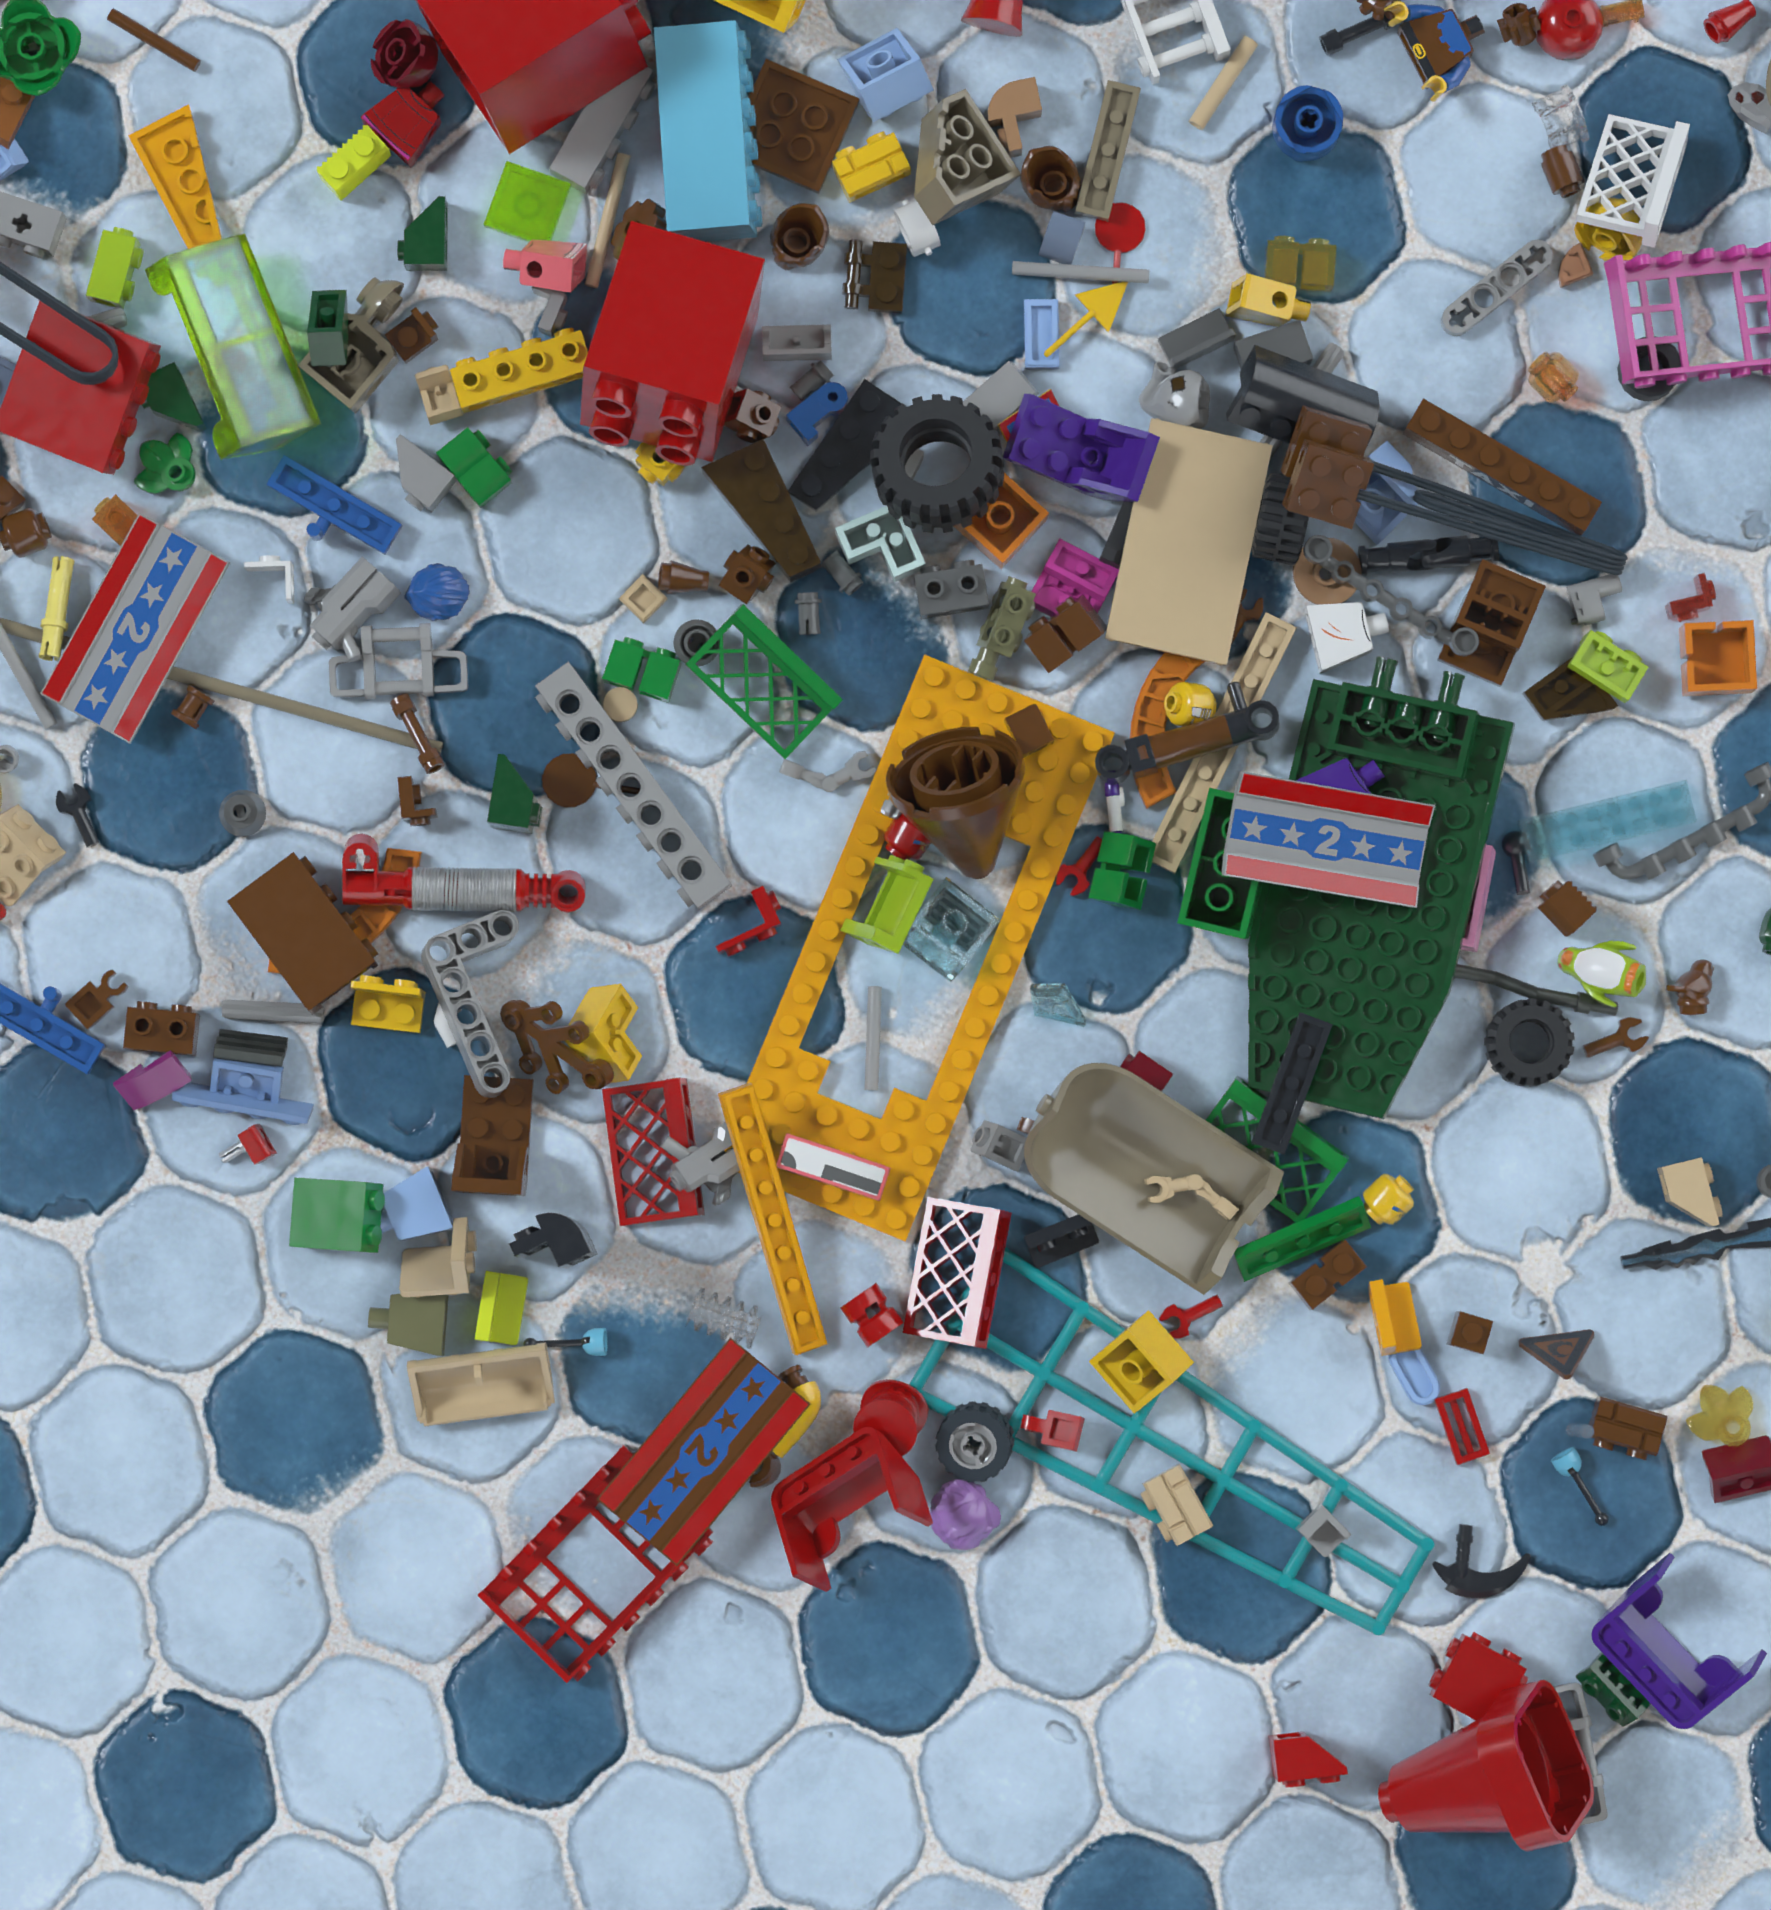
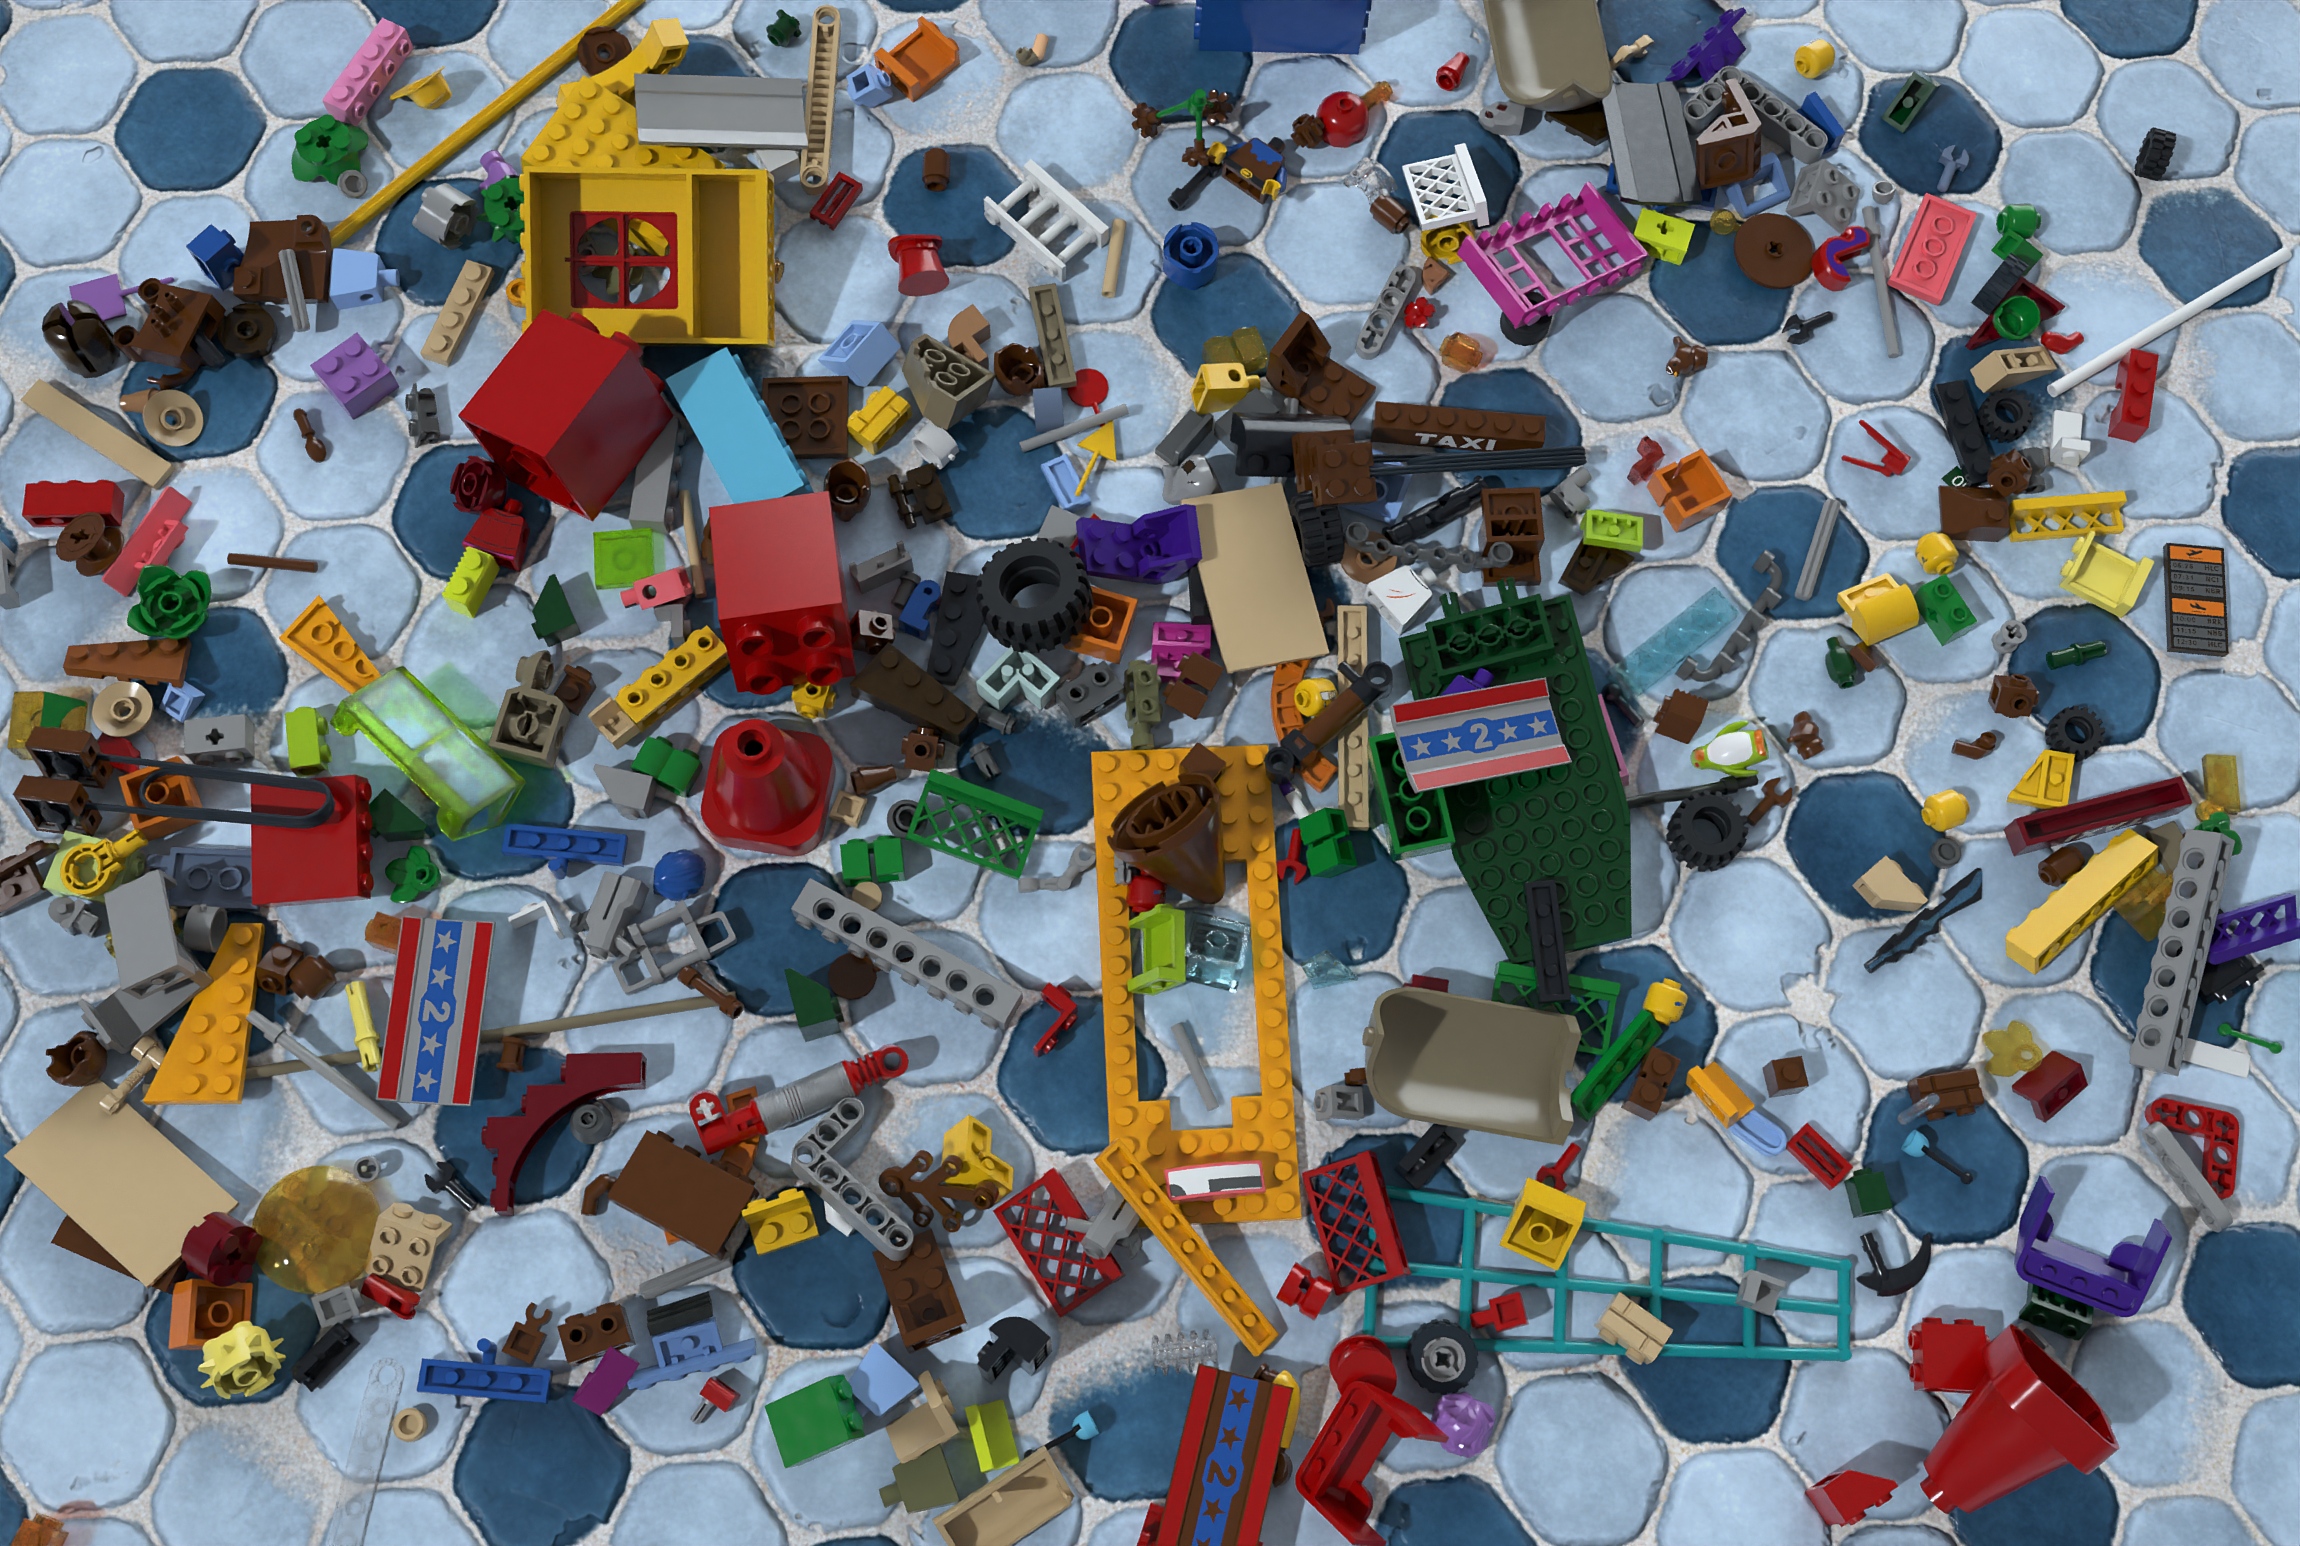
camera: 30 degrees left, 15 degrees down
dark green slope [307,290,348,367] -> none
reddish brown bracket [397,776,438,826] -> none
tan piece [1144,1174,1239,1220] -> none
piece [1519,1329,1594,1380] -> none
none -> dark red arch [481,1052,647,1216]
none -> reddish brown arm [581,1174,617,1216]
none -> red cone [701,719,836,857]
none -> reddish brown bracket [1266,310,1376,425]
none -> red plant [1404,297,1436,329]
none -> dark green brick [1844,1168,1893,1218]

